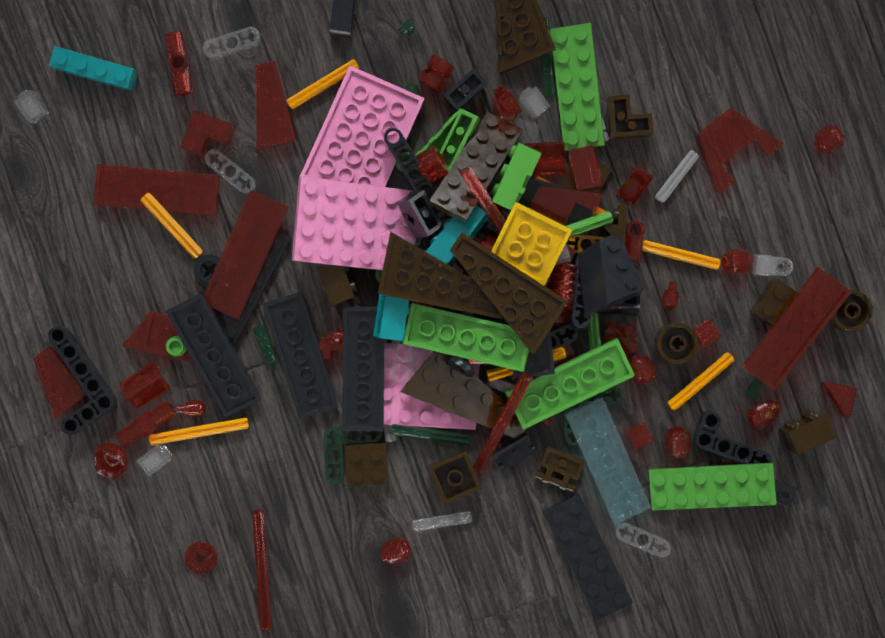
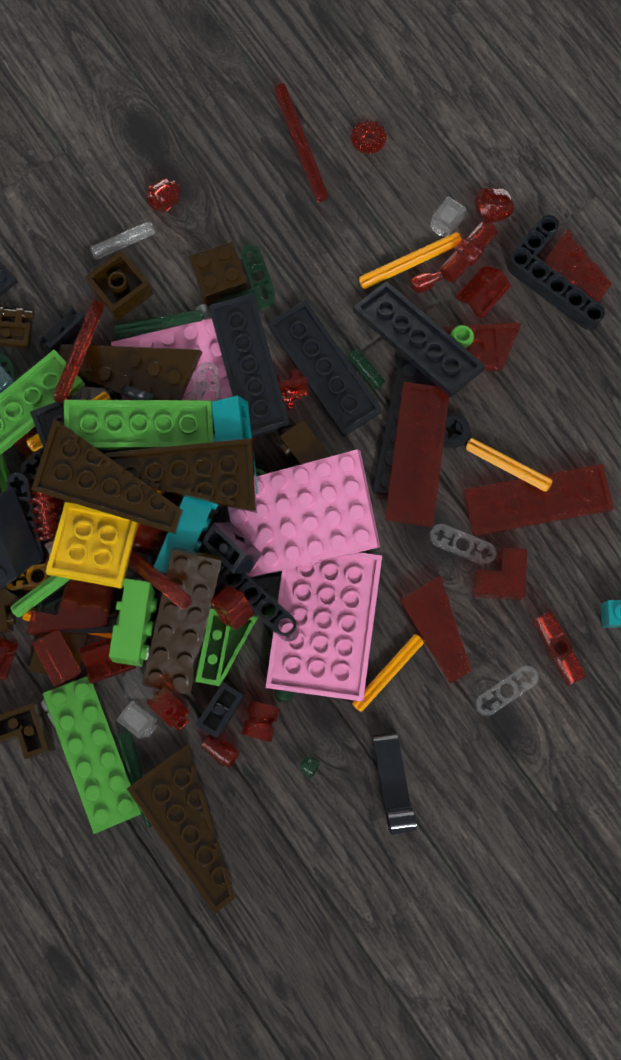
camera: 165 degrees right, 10 degrees down
none -> clear red cone [202,735,240,768]

